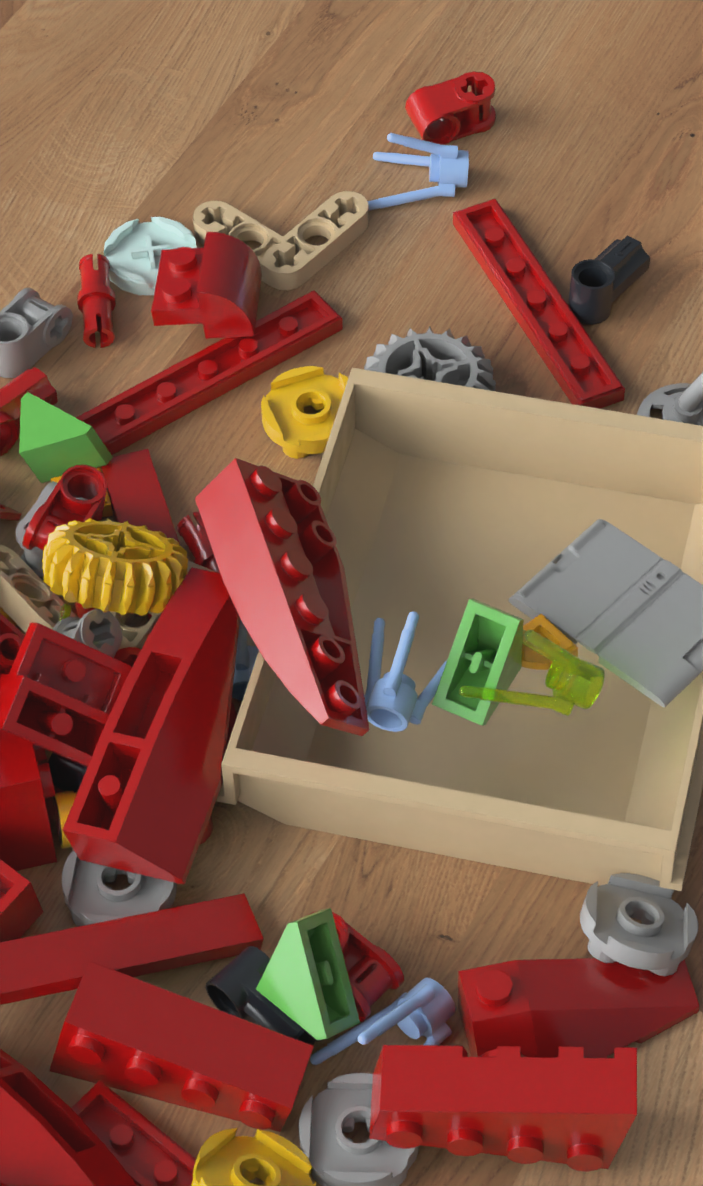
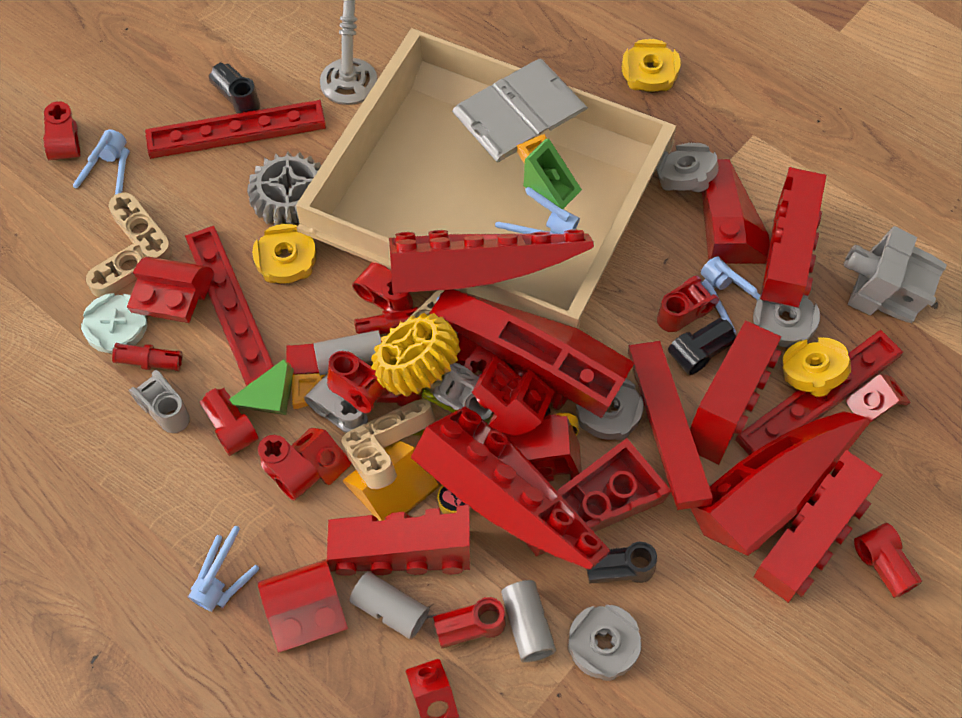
camera: 80 degrees left, 10 degrees up
bright green slope [256,908,360,1040] -> none
clear neon green plant [459,630,605,716] -> none
none -> light grey pin [313,330,381,375]

